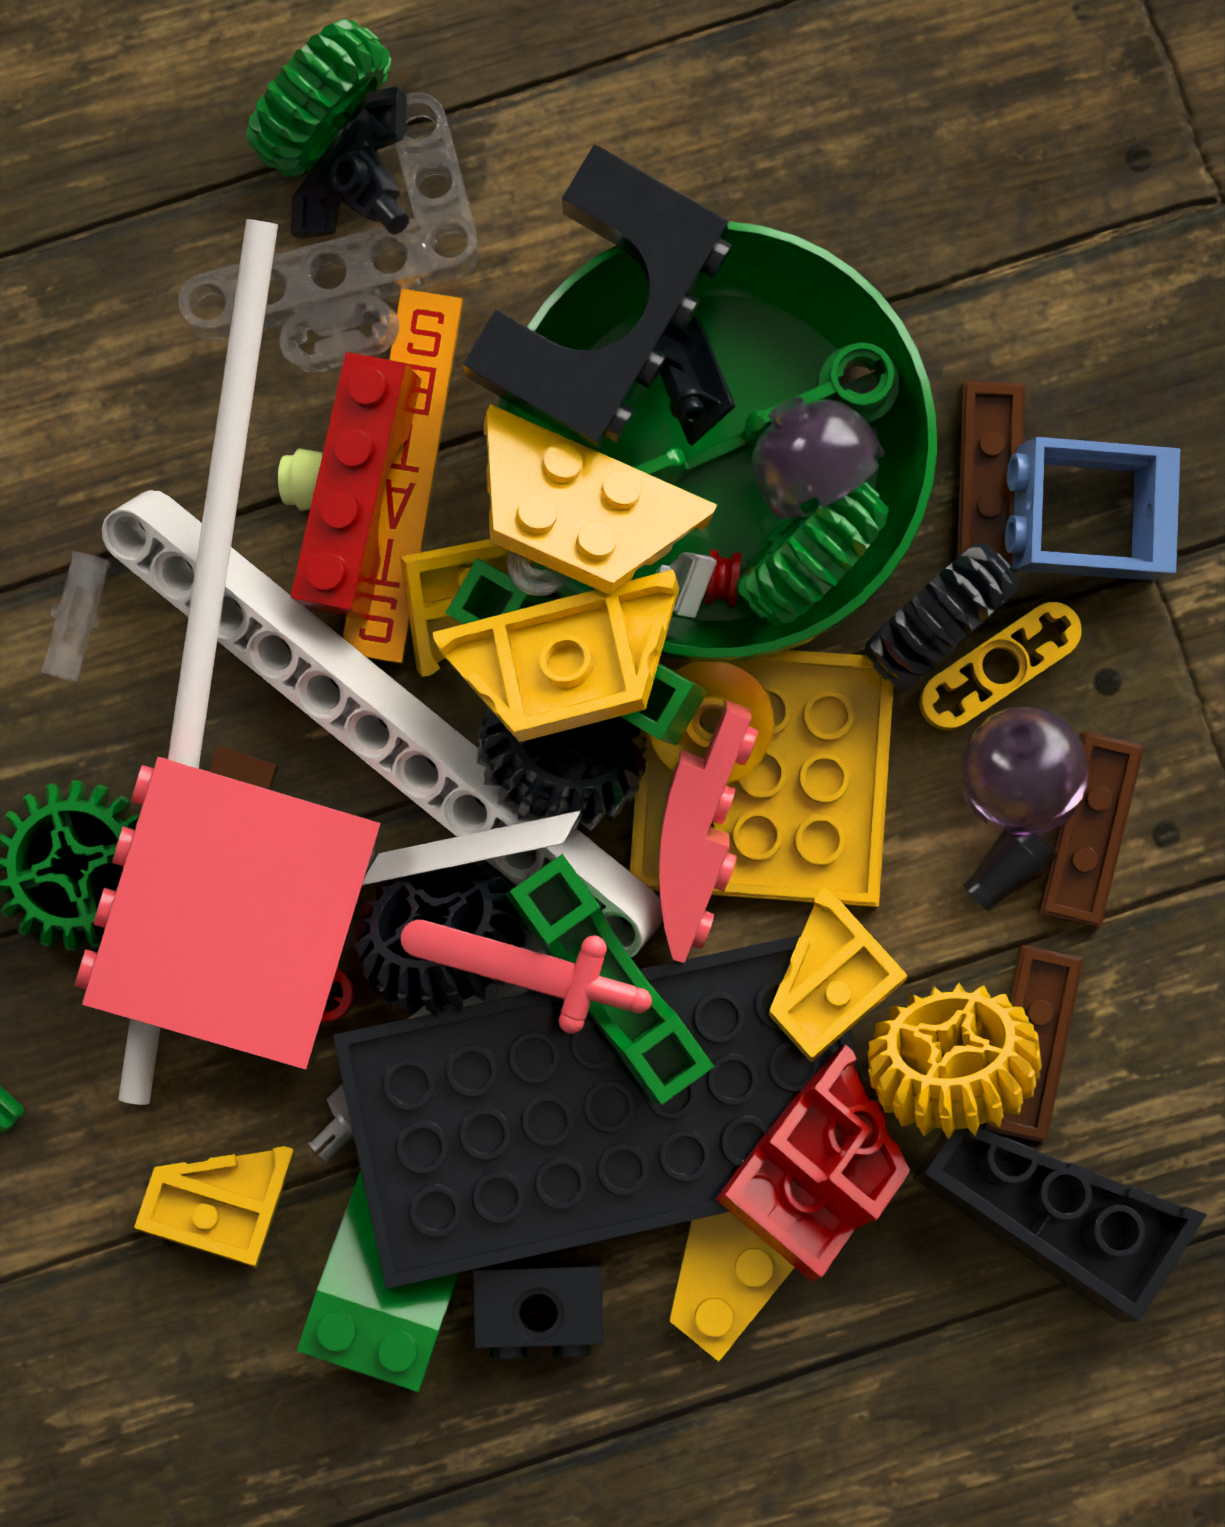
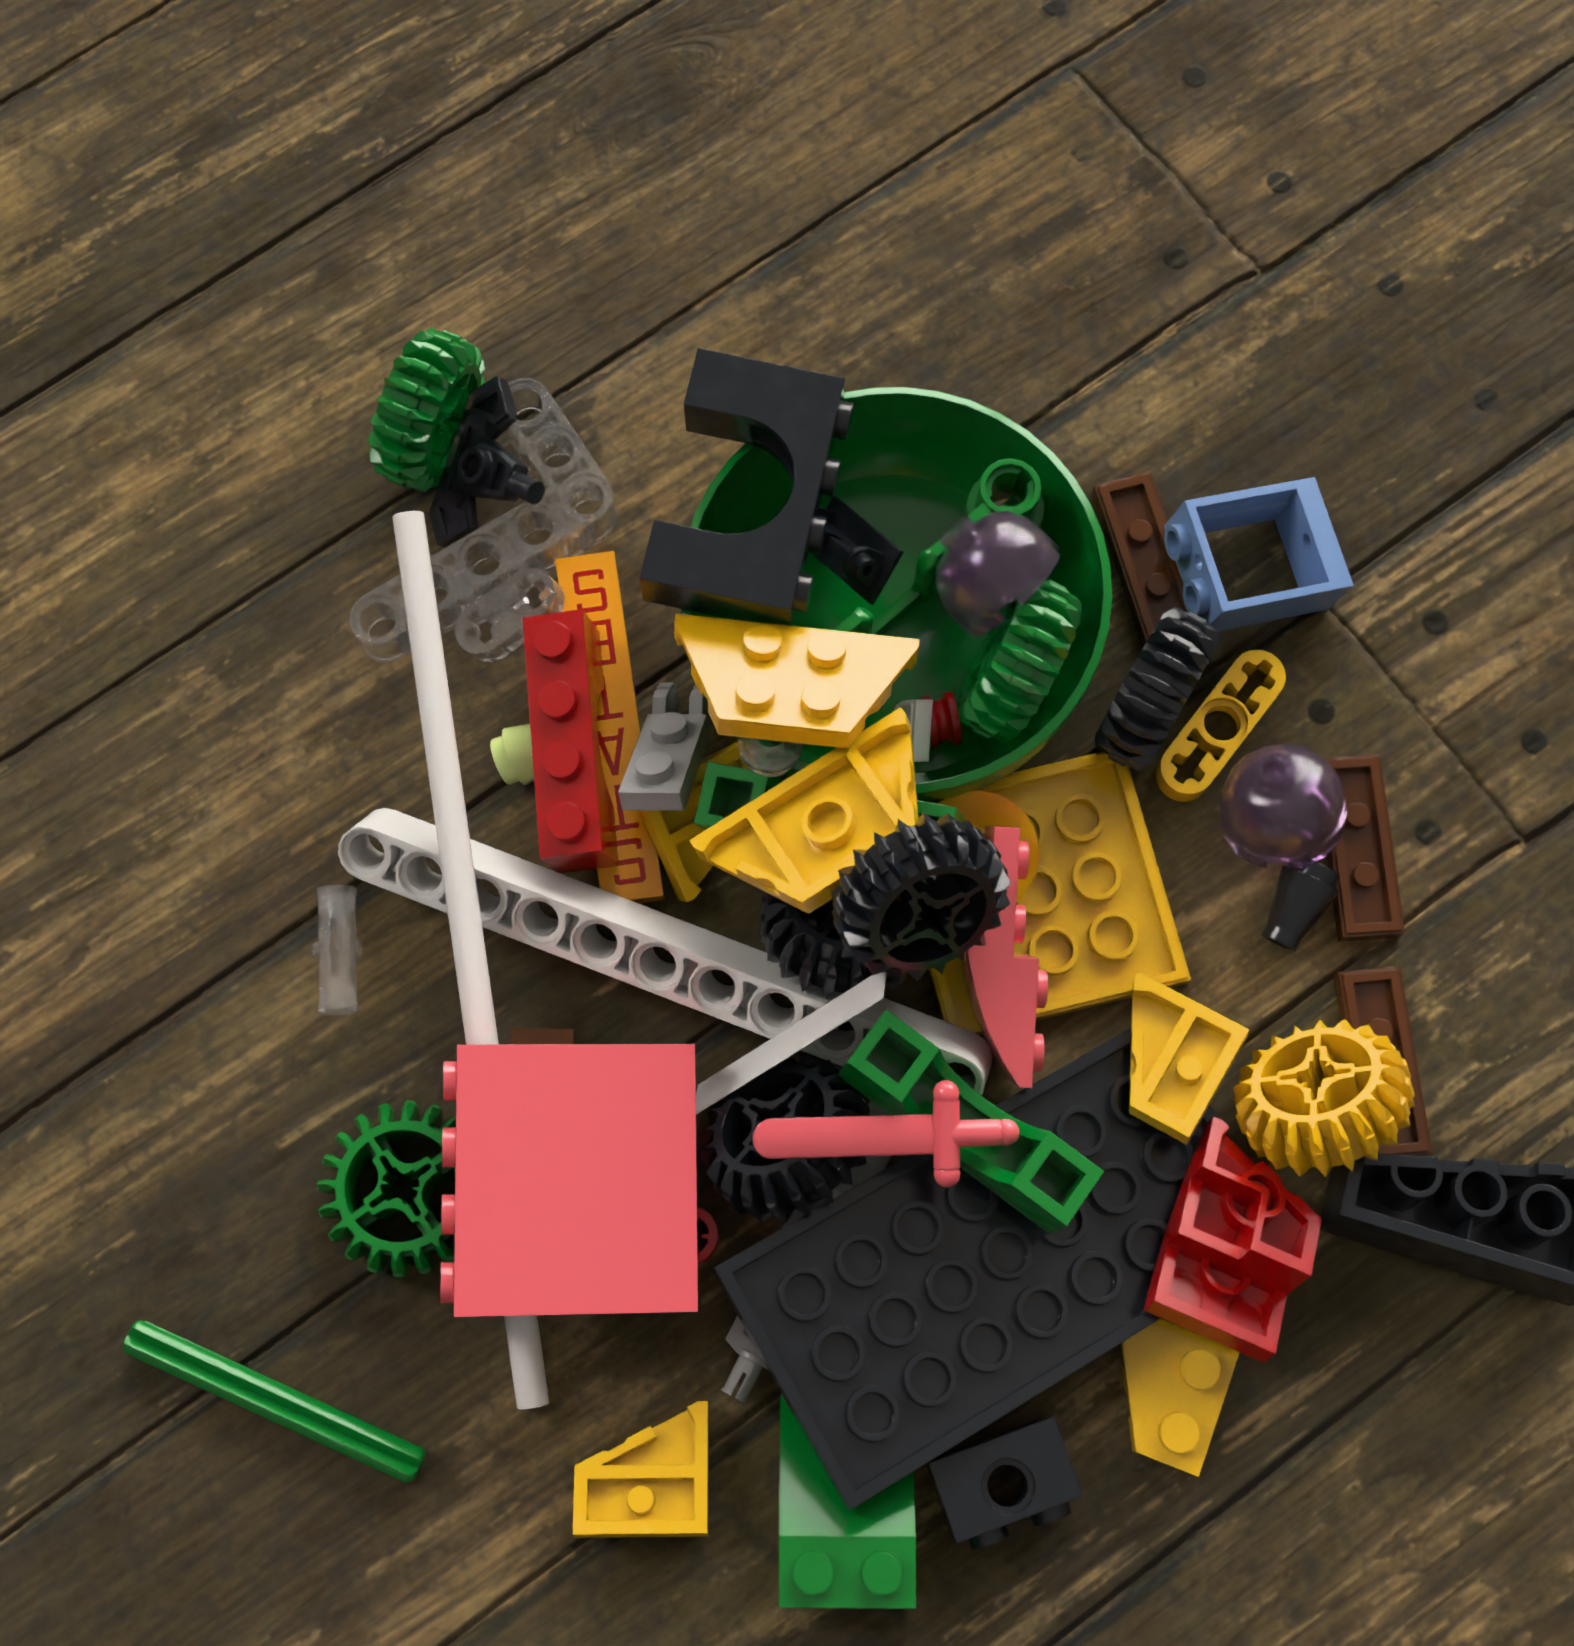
camera: 20 degrees left, 10 degrees down
none -> light grey hinge [618,683,711,811]
none -> black gear [831,813,1011,981]

